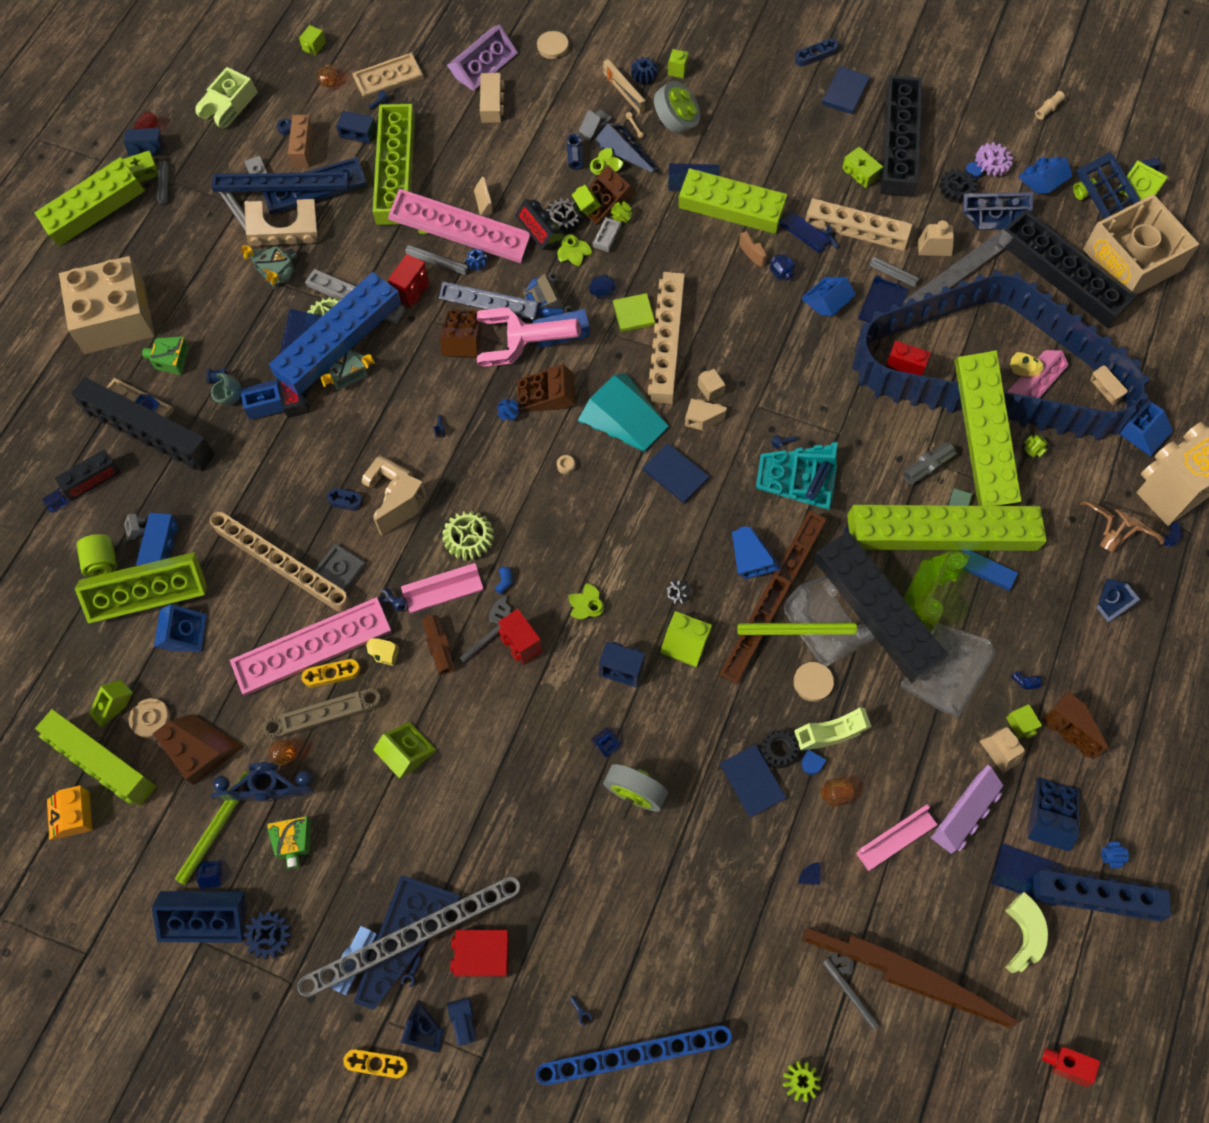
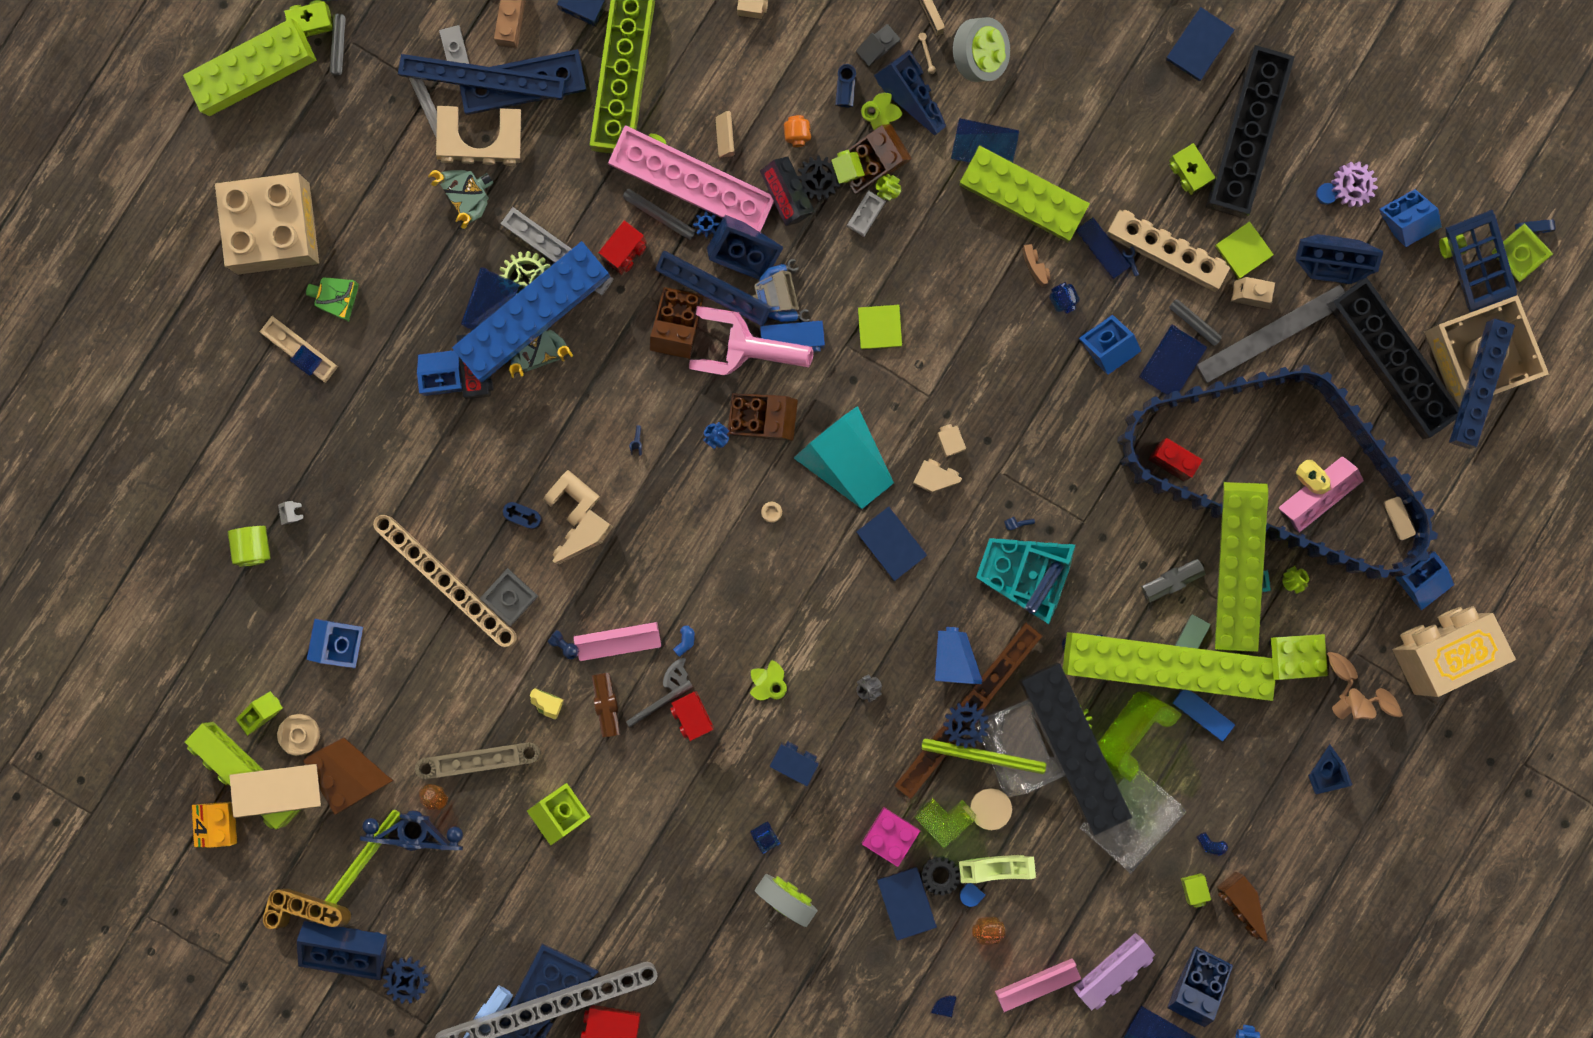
camera: 10 degrees right, 20 degrees up
clear blue slope [42,489,68,513] -> none
black brick [55,449,121,501] -> none
black brick [71,377,215,472] -> none
lime brick [75,552,207,623] -> none
blue brick [136,513,178,566] -> none
clear blue slope [196,860,221,889] -> none
dark blue bush [206,367,228,384] -> none
sand green helmet [211,373,242,405] -> none
bright pink plate [230,597,392,696] -> none
torso [267,816,311,869] -> none
yellow beam [302,659,360,688] -> none
yellowish green gear [443,510,494,561] -> none
lime plate [557,235,592,267] -> none
clear blue head [589,274,616,299] -> none
tan brick [648,272,684,404] -> none
lime slope [660,611,712,668] -> none
black gear [939,168,978,203] -> none
tan torso [980,727,1025,774] -> none
tan pin [1035,91,1065,120] -> none
clear blue arm [1163,522,1181,547] -> none
none -> tan tile [230,764,321,818]
none -> pearl gold beam [263,889,351,929]
none -> dark blue slope [707,215,783,280]
none -> orange head [783,115,811,147]
none -> dark pink brick [862,807,920,867]
none -> clear neon green brick [915,798,976,848]
none -> dark blue gear [943,701,989,748]
none -> lime tile [1215,221,1274,279]
none -> lime plate [1271,634,1328,680]
none -> dark blue brick [1449,318,1515,449]

